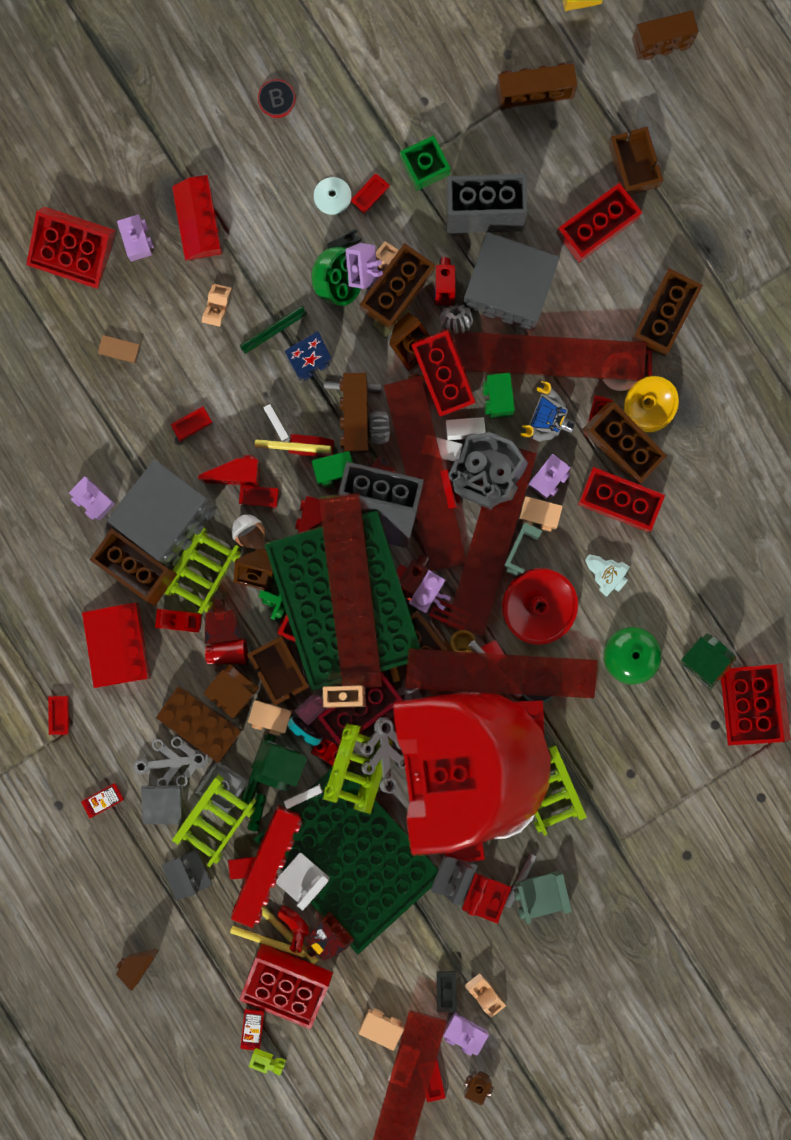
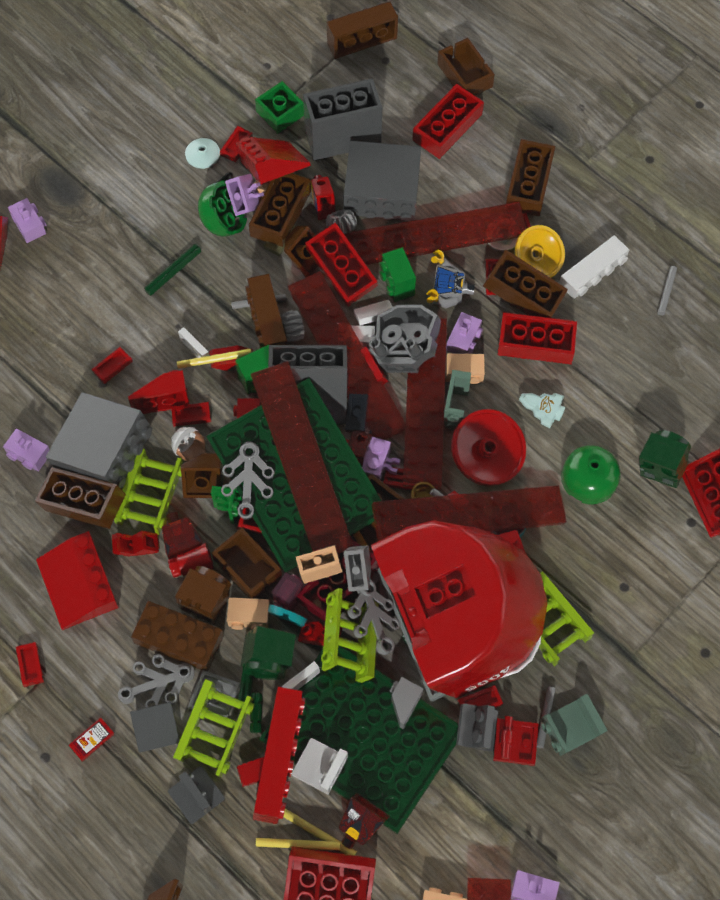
camera: 15 degrees left, 20 degrees down
medium nougat tile [98,335,140,364] -> none
red slope [172,175,222,261] -> none
light nougat slope [202,283,232,327] -> none
black tile [258,79,296,118] -> none
red arm [278,905,309,953] -> none
dark blue slope [284,331,332,381] -> none
pearl dark grey plate [436,971,457,1012] -> none
light nougat slope [465,973,506,1018] -> none
none -> light grey plant [221,442,274,519]
none -> red slope [235,137,311,184]
none -> light grey slope [344,545,371,591]
none -> black plate [345,393,369,433]
none -> light grey slope [390,677,424,729]
none -> white brick [559,235,629,299]
none -> light grey bar [658,266,677,316]

